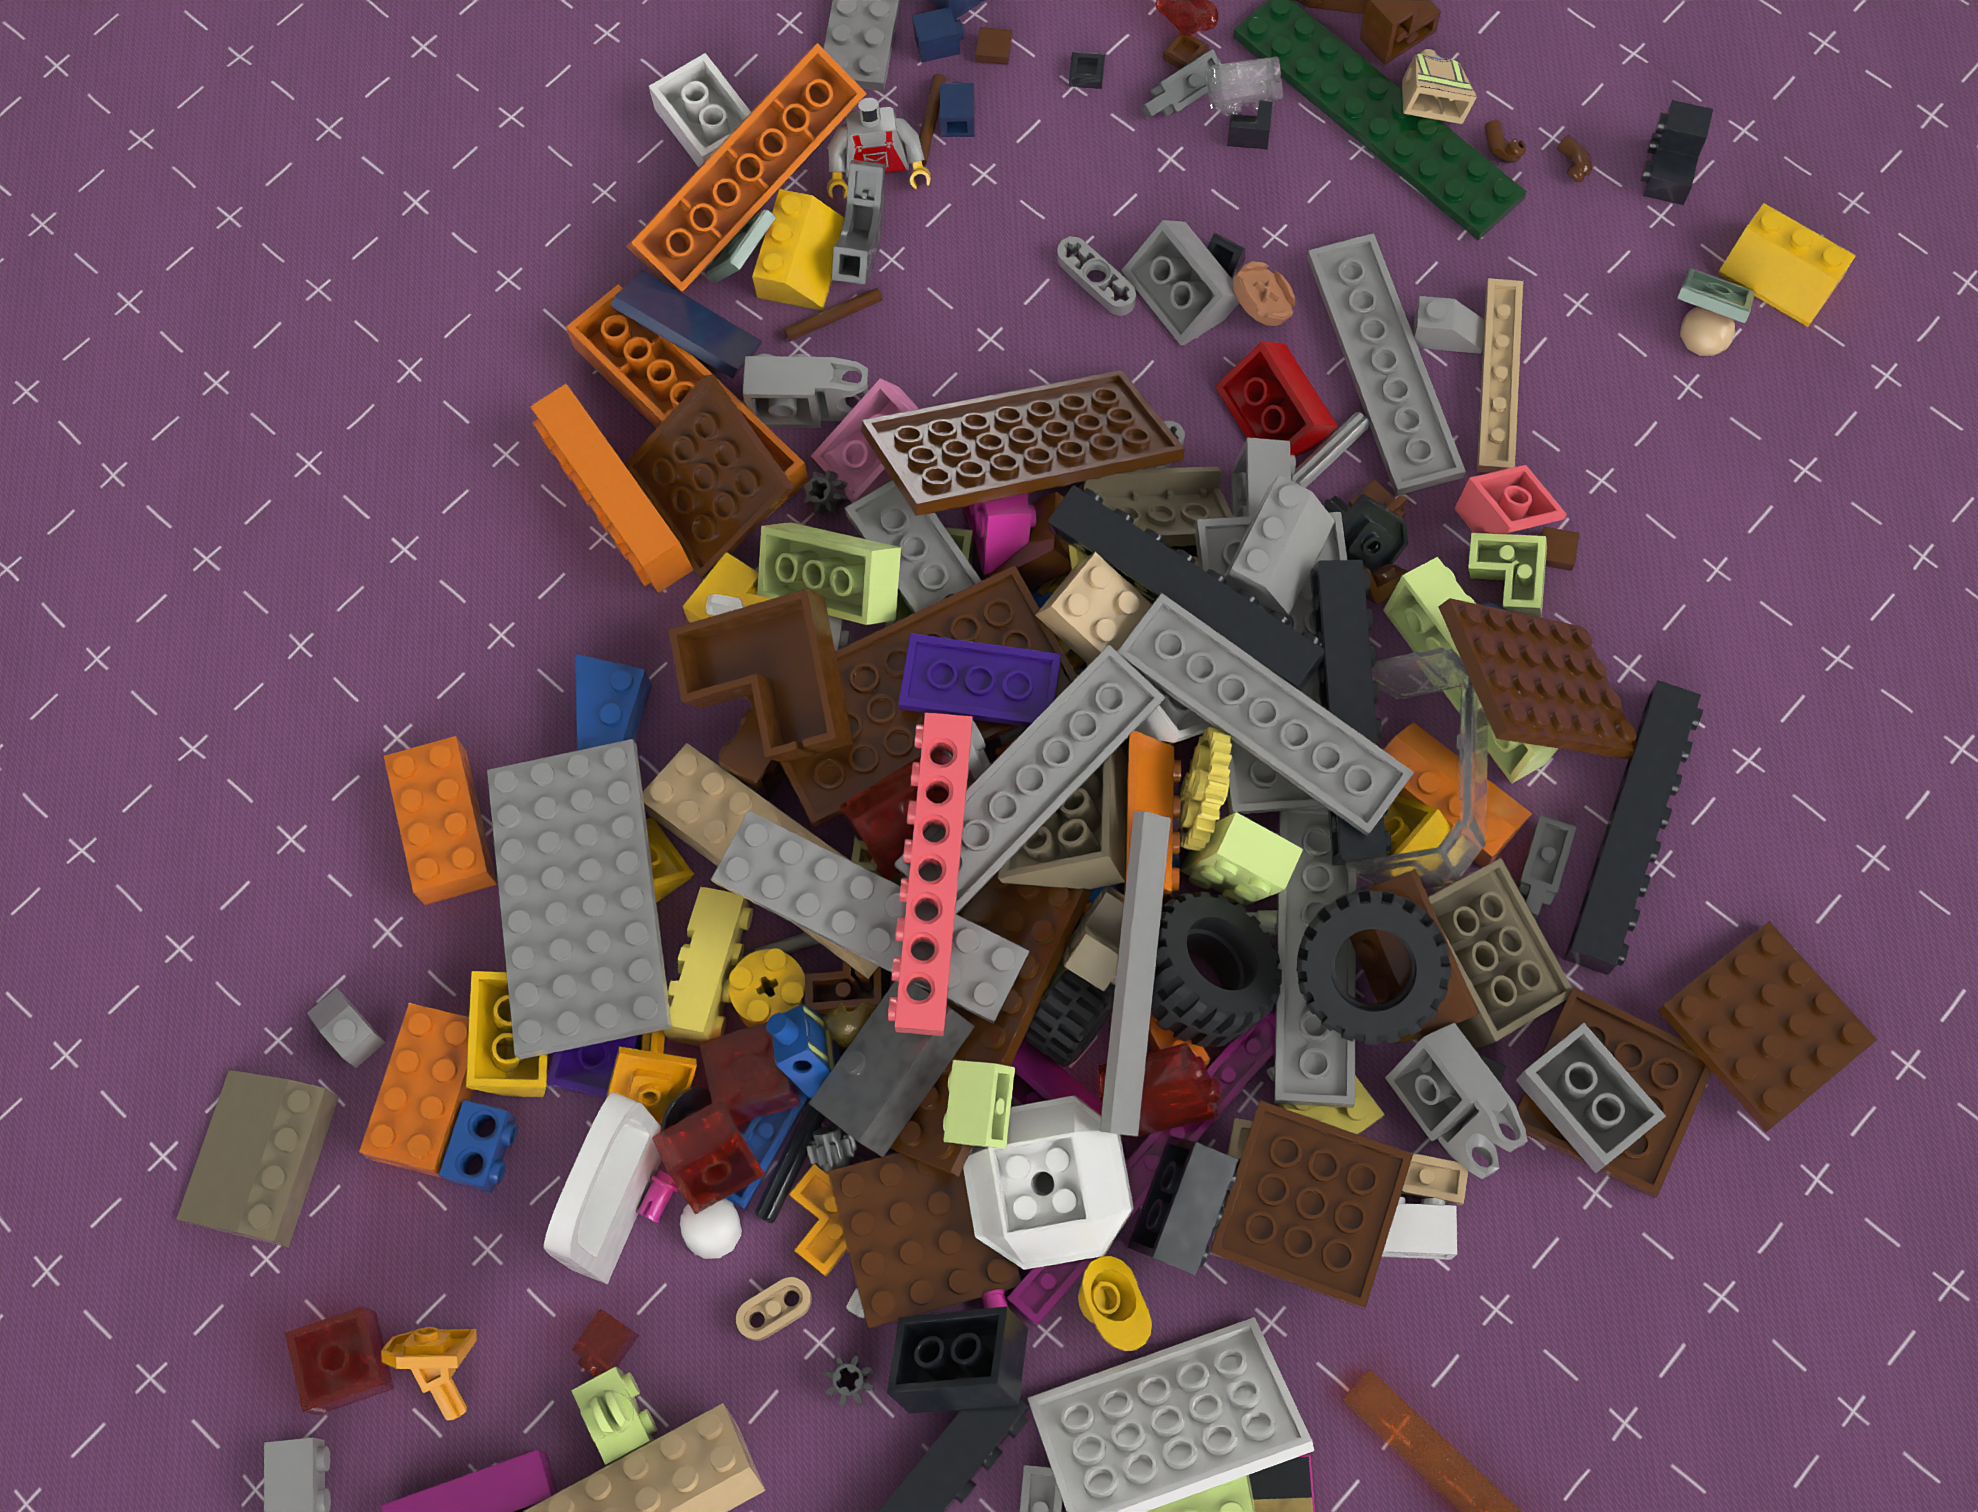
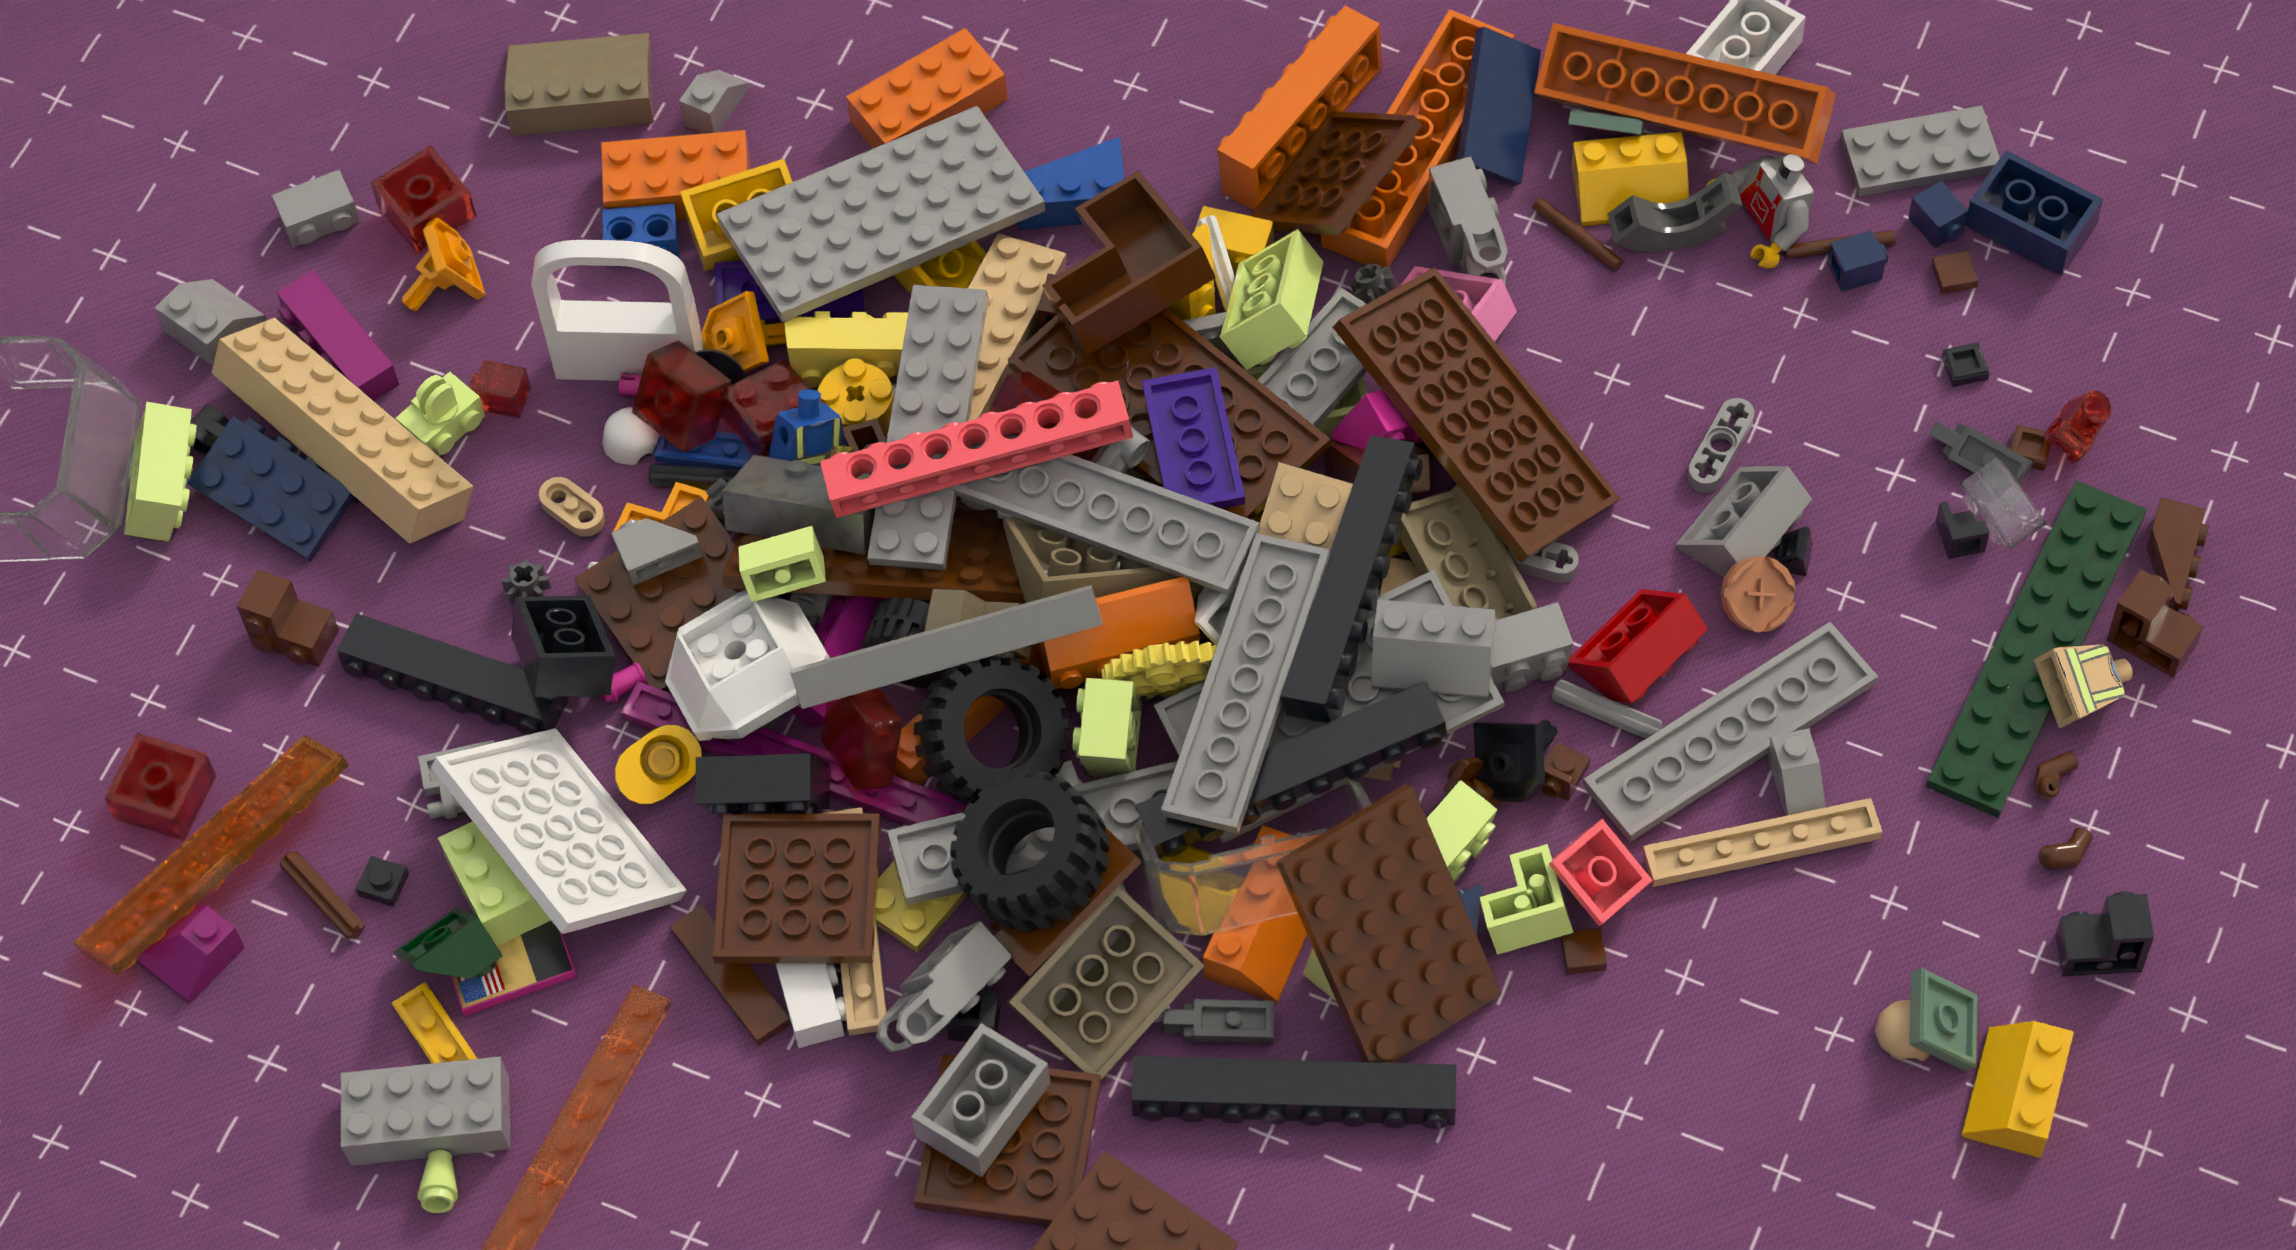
camera: 70 degrees right, 10 degrees down
none -> light grey slope [611,518,703,585]
none -> reddish brown tile [669,905,791,1046]

